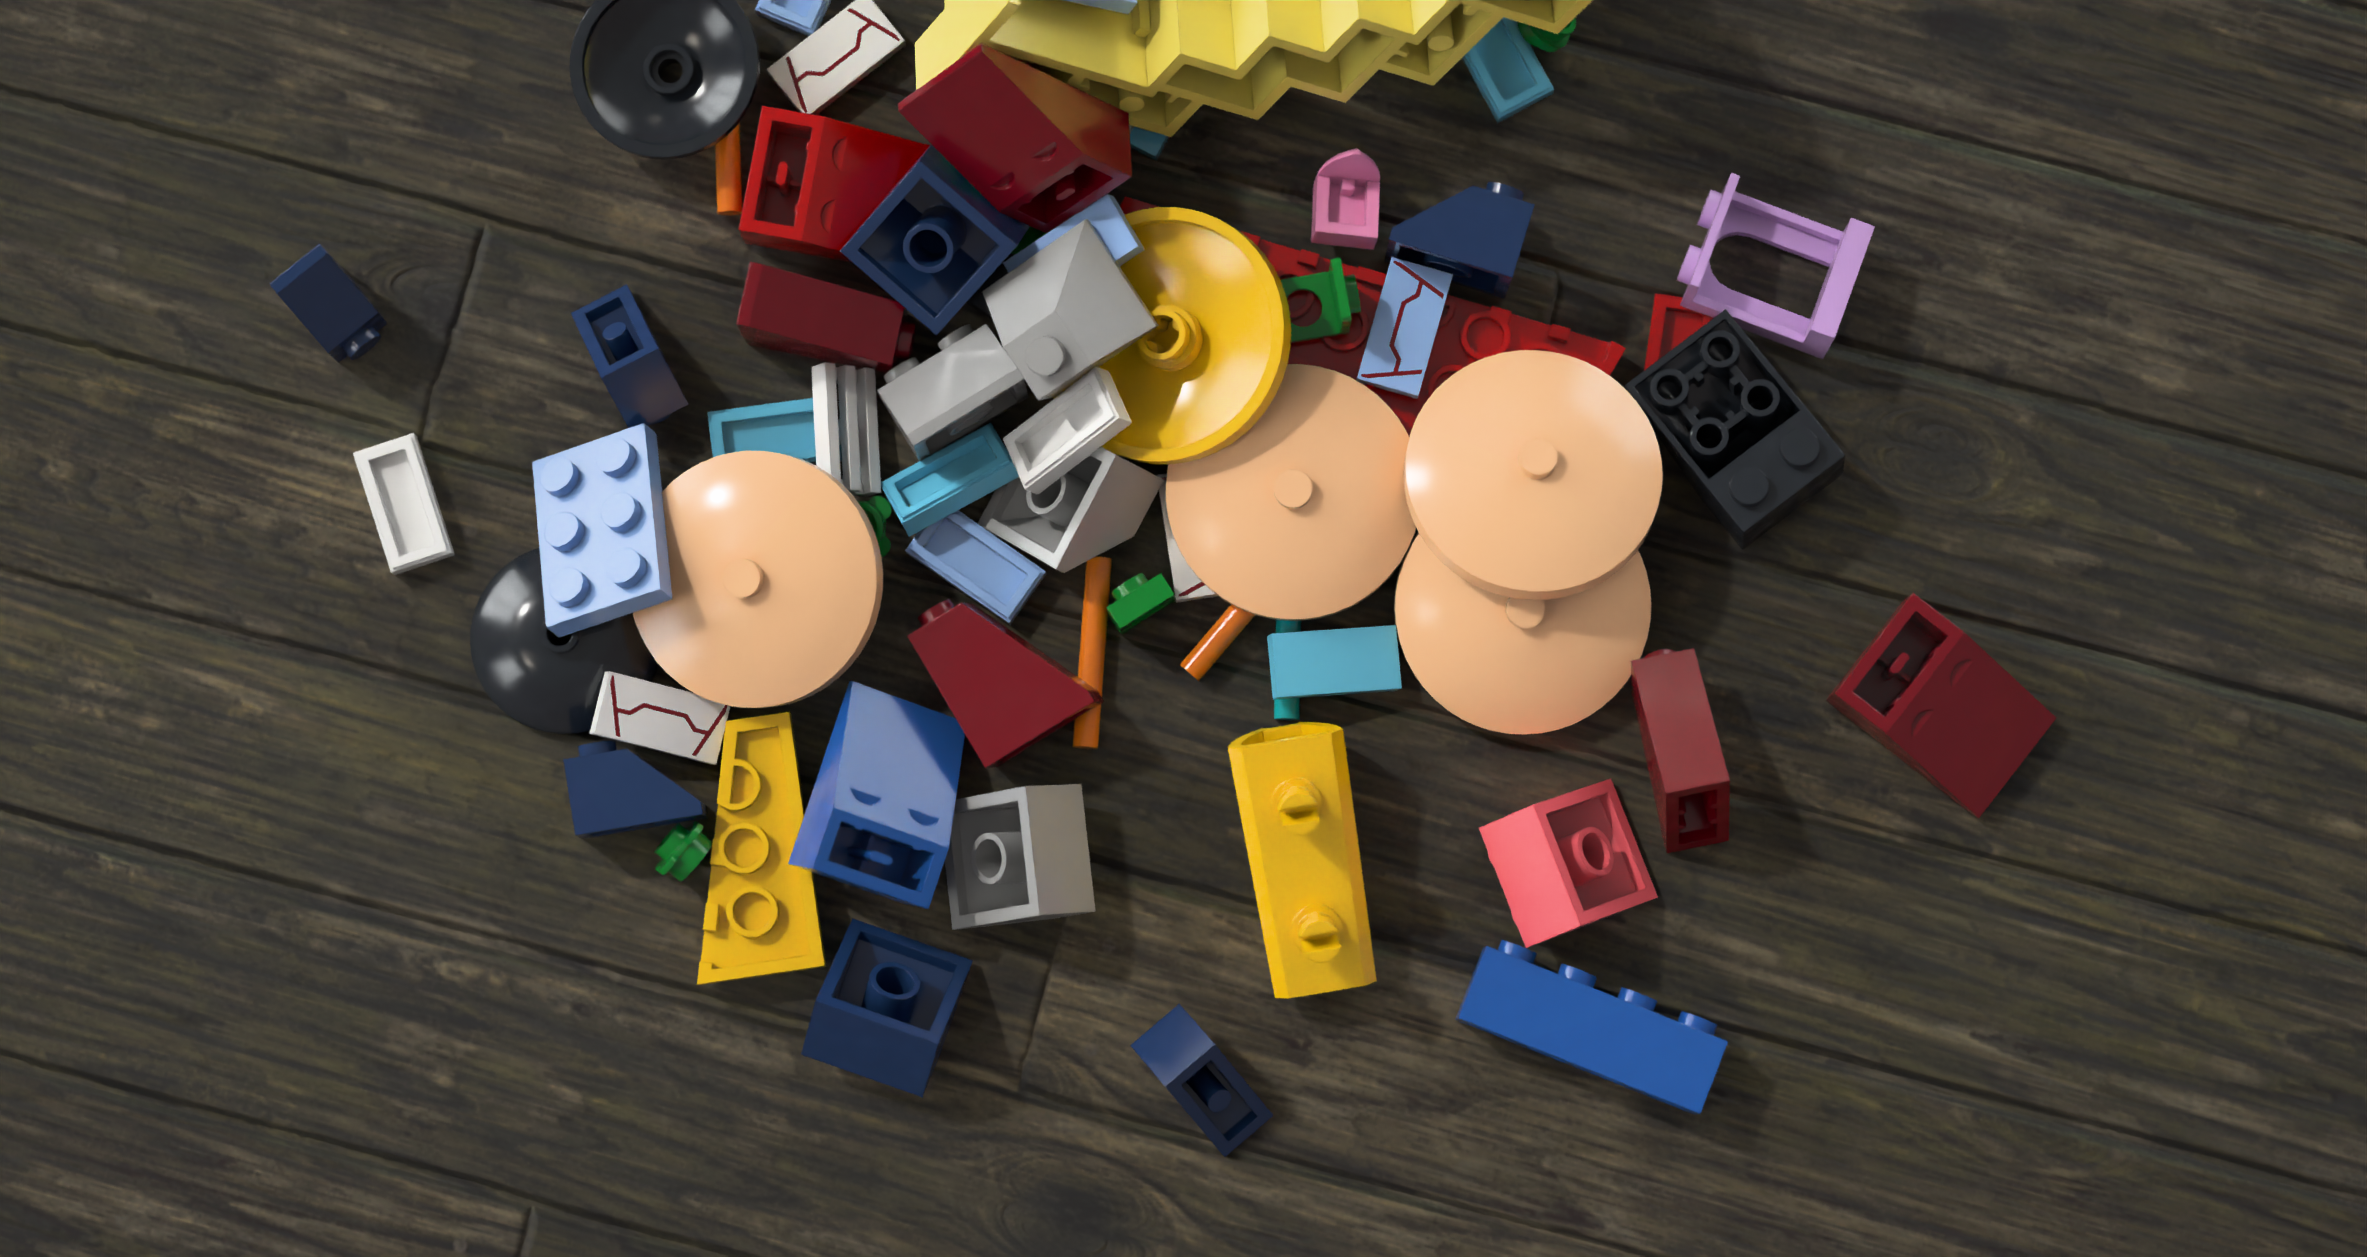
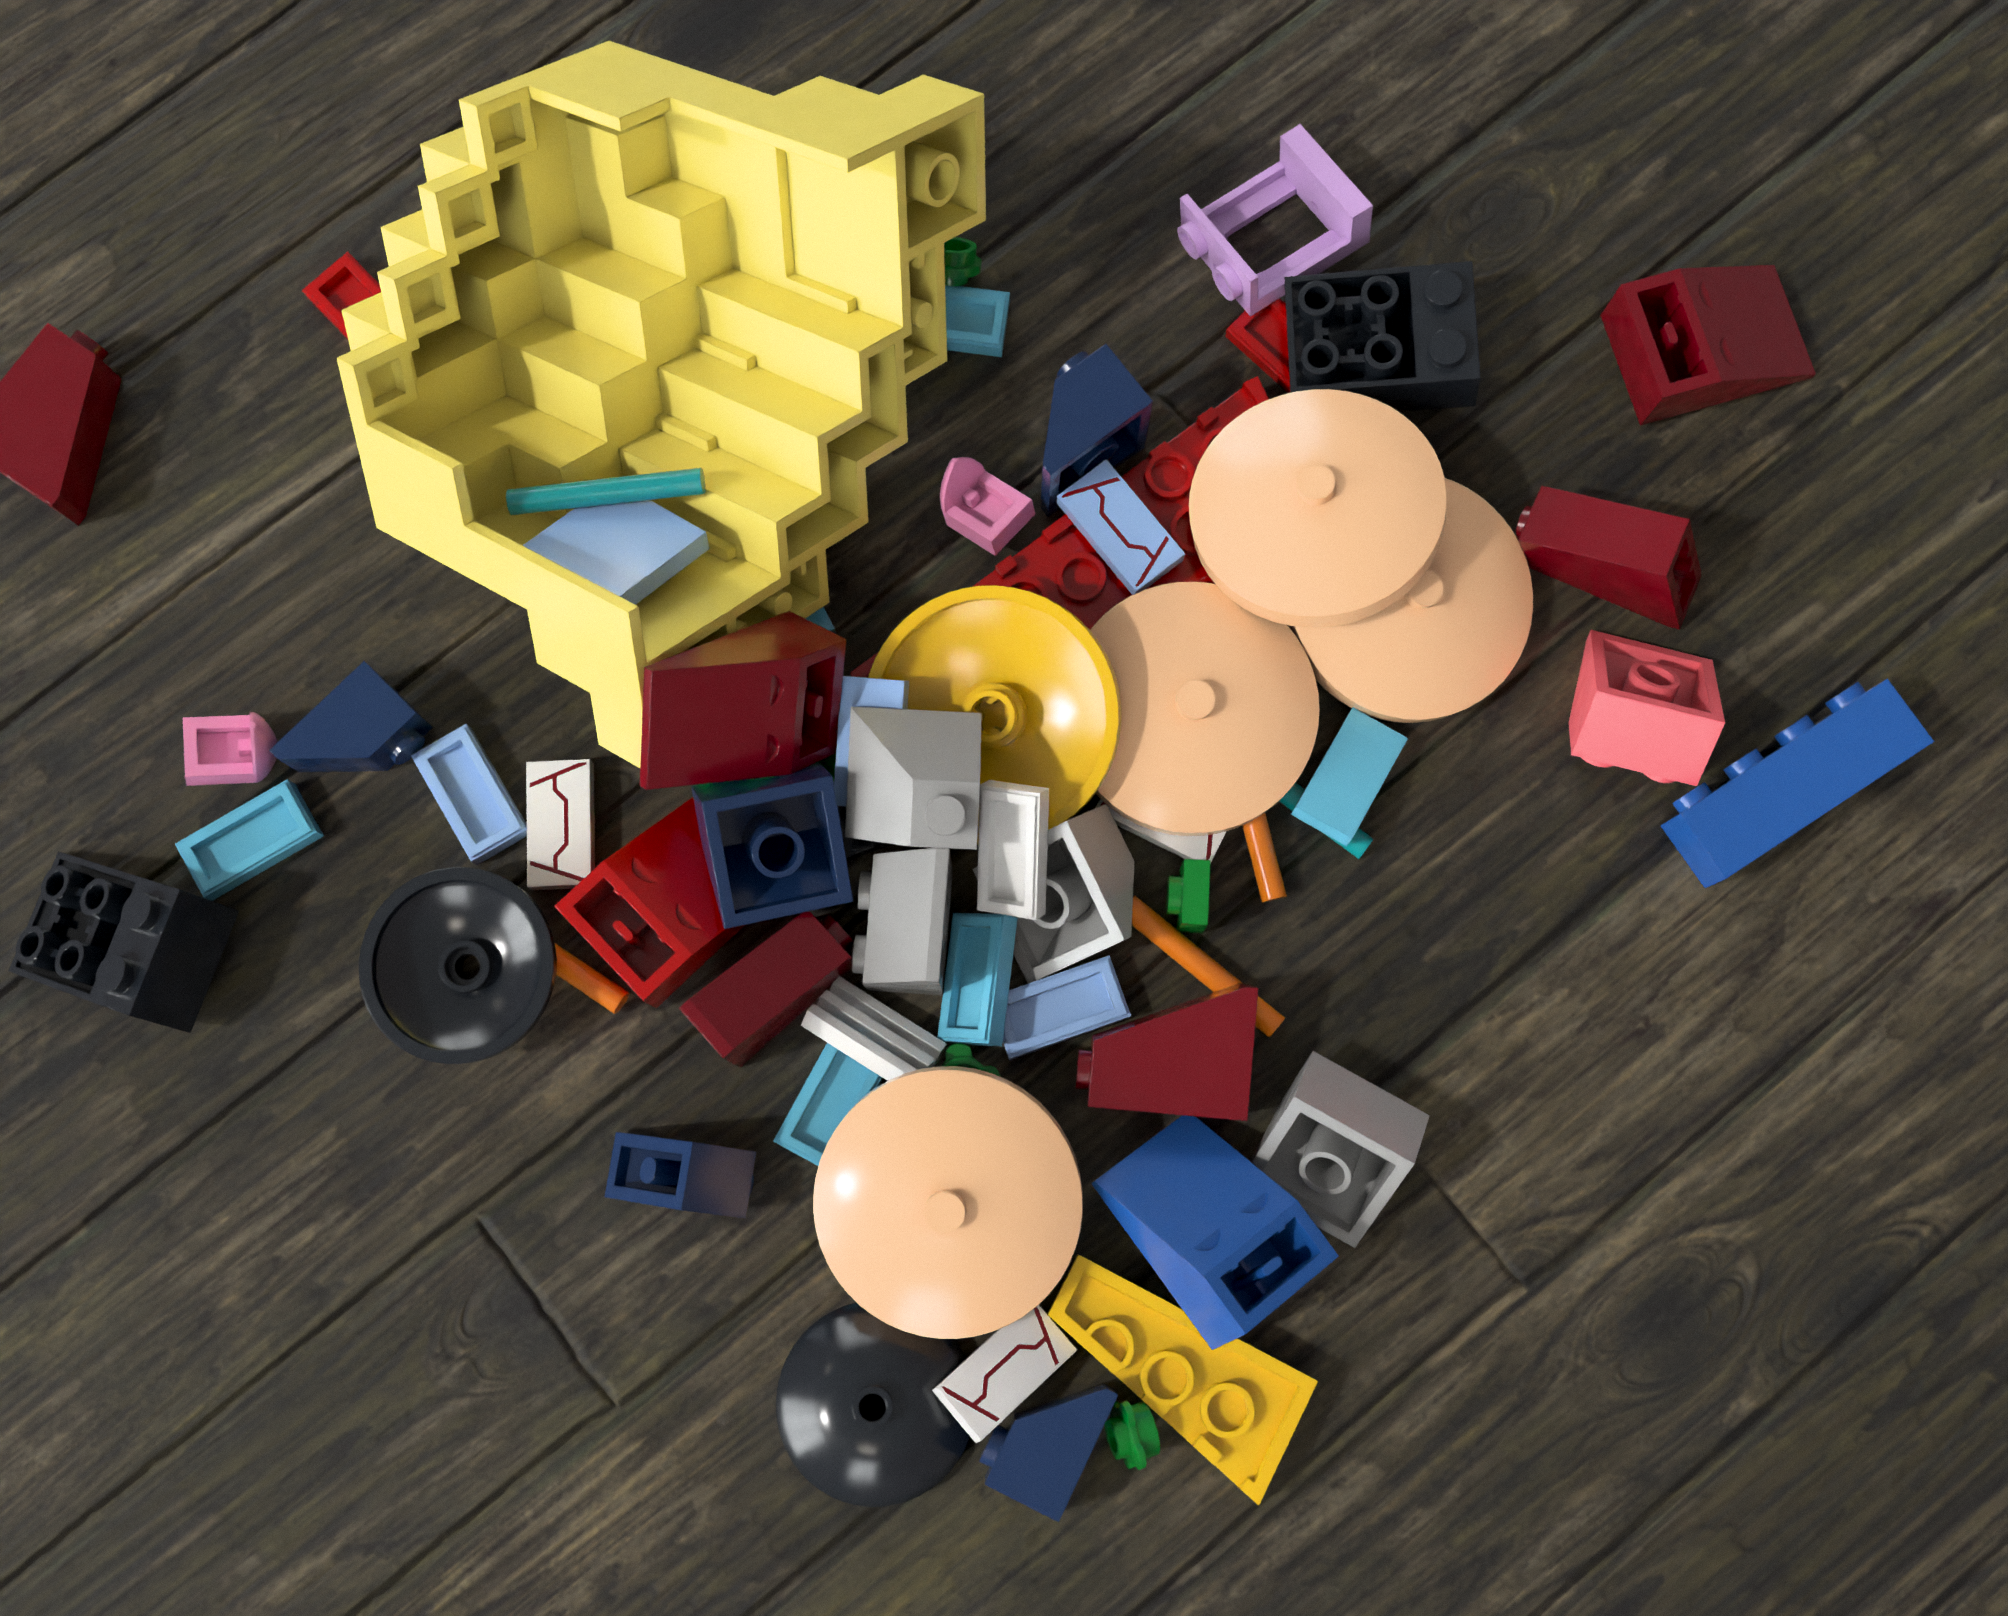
camera: 55 degrees left, 5 degrees down
dark blue slope [269,243,387,363] -> none
white tile [353,433,455,575] -> none
plate [532,423,673,637] -> none
dark blue slope [801,918,973,1097] -> none
dark blue slope [1130,1004,1274,1157] -> none
yellow piece [1228,722,1377,999] -> none
green bracket [1281,258,1361,343] -> none

